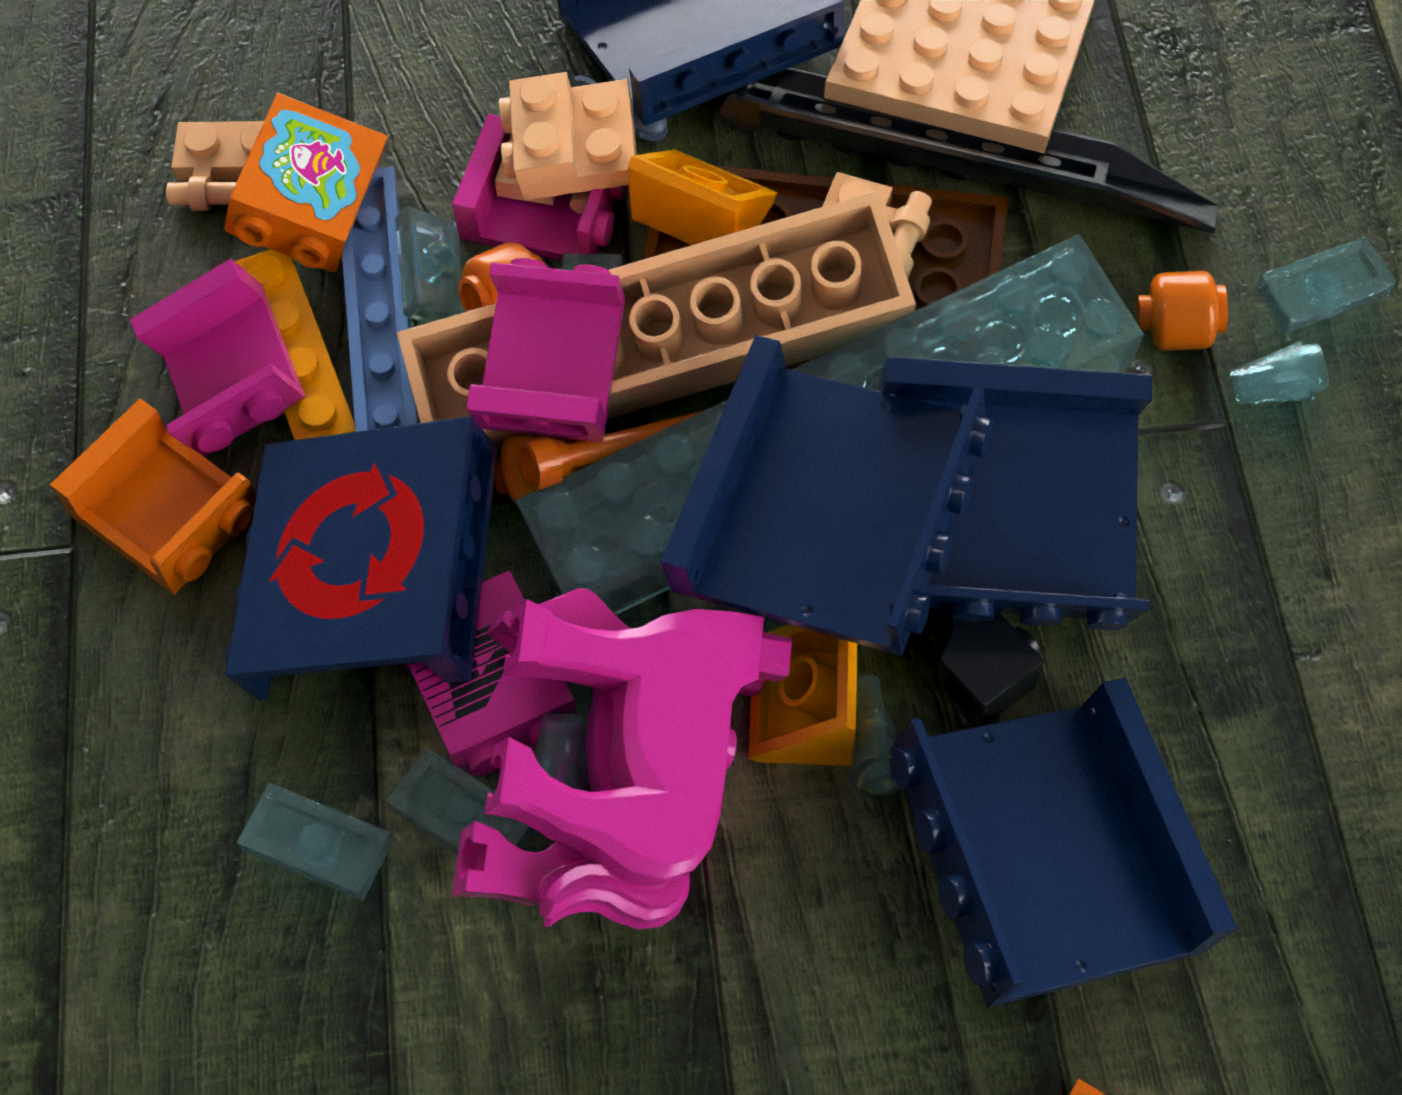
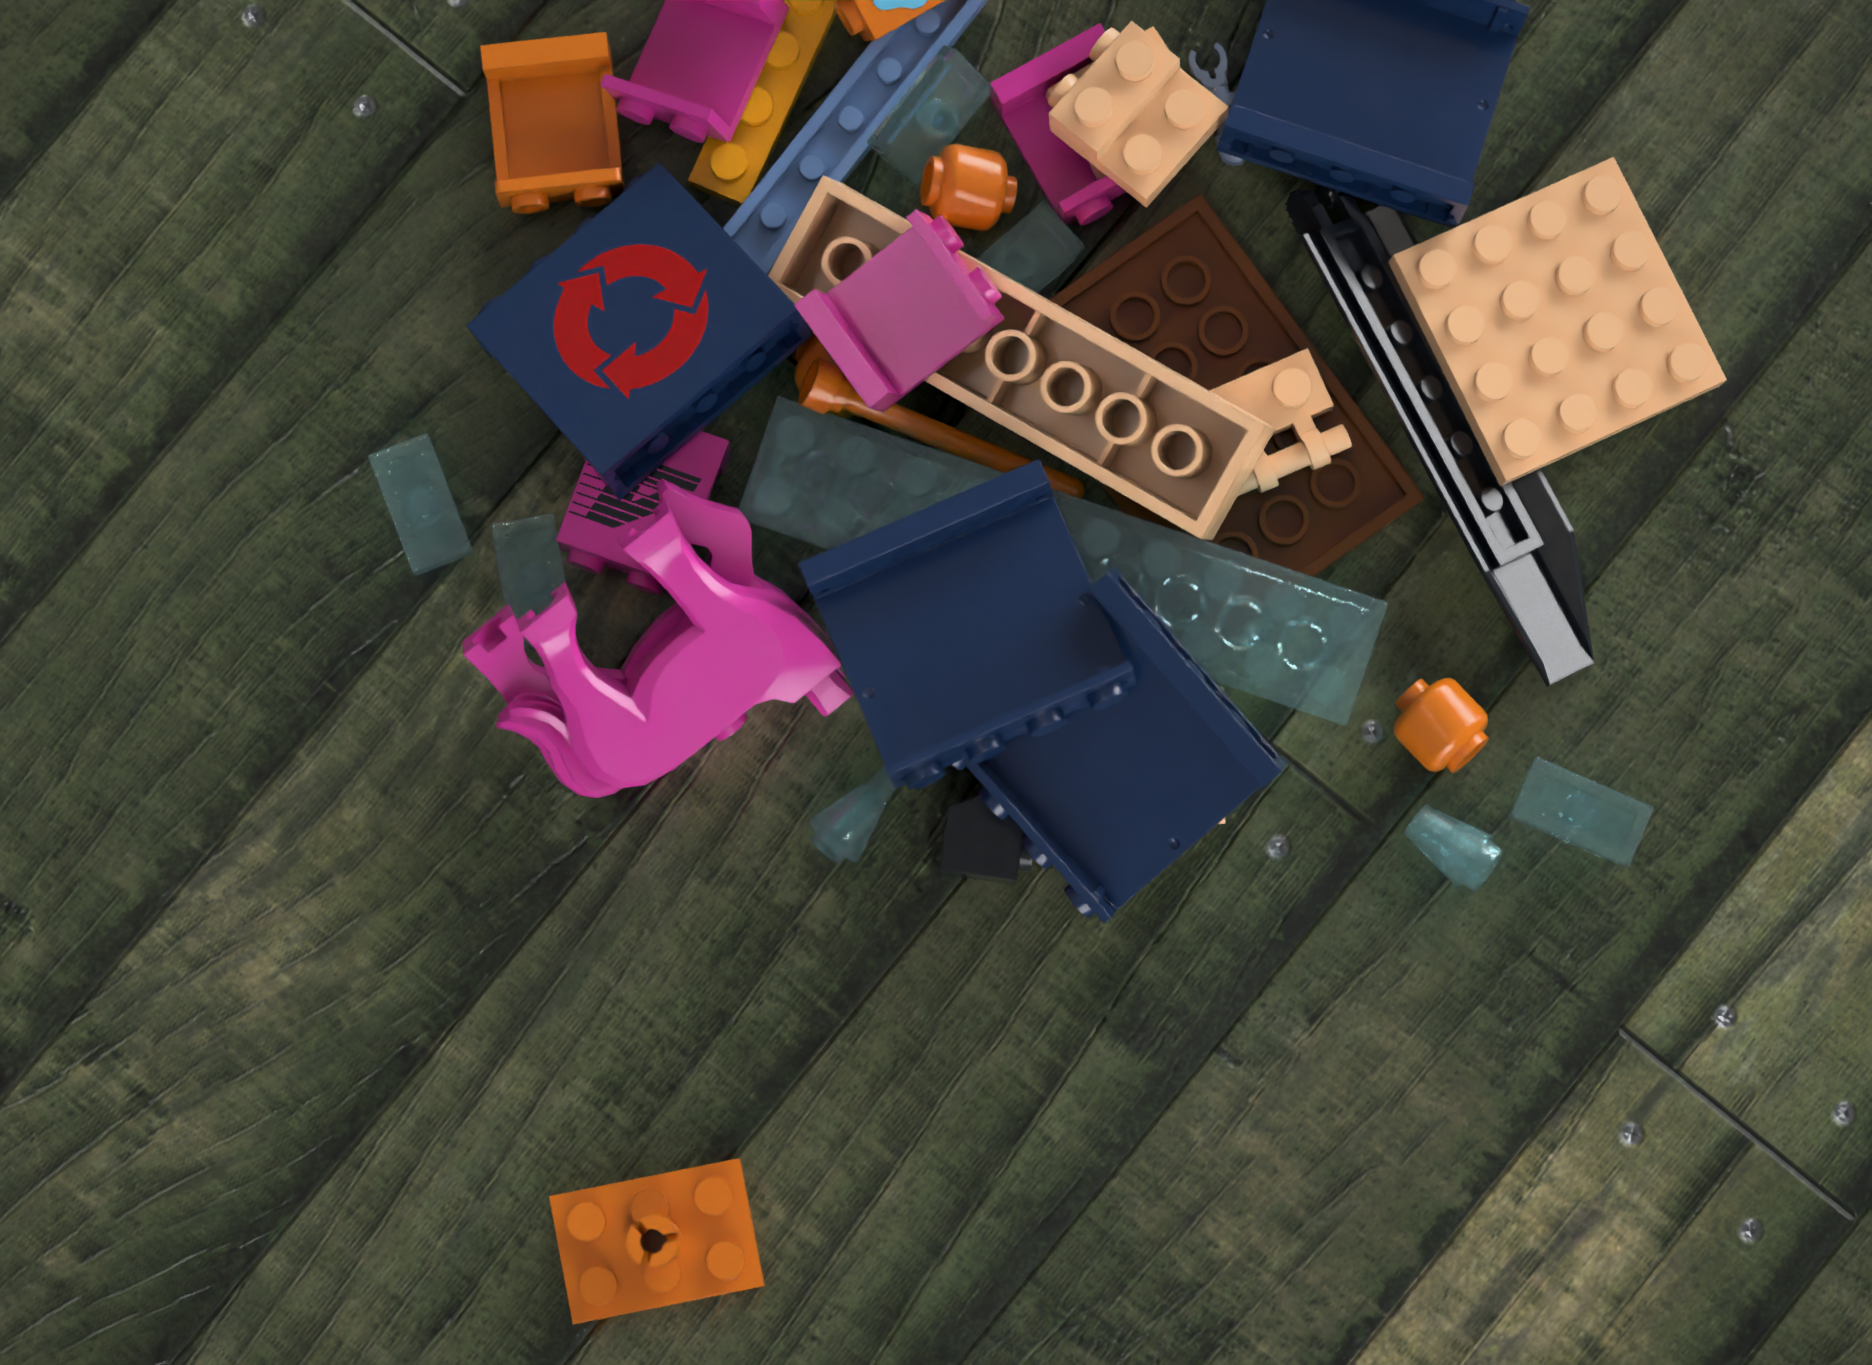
camera: 45 degrees right, 20 degrees up
clear light blue cone [534,712,592,792] -> none
light orange slope [628,149,778,245] -> none
light orange slope [748,624,857,766] -> none
dark blue panel [889,678,1237,1008] -> none

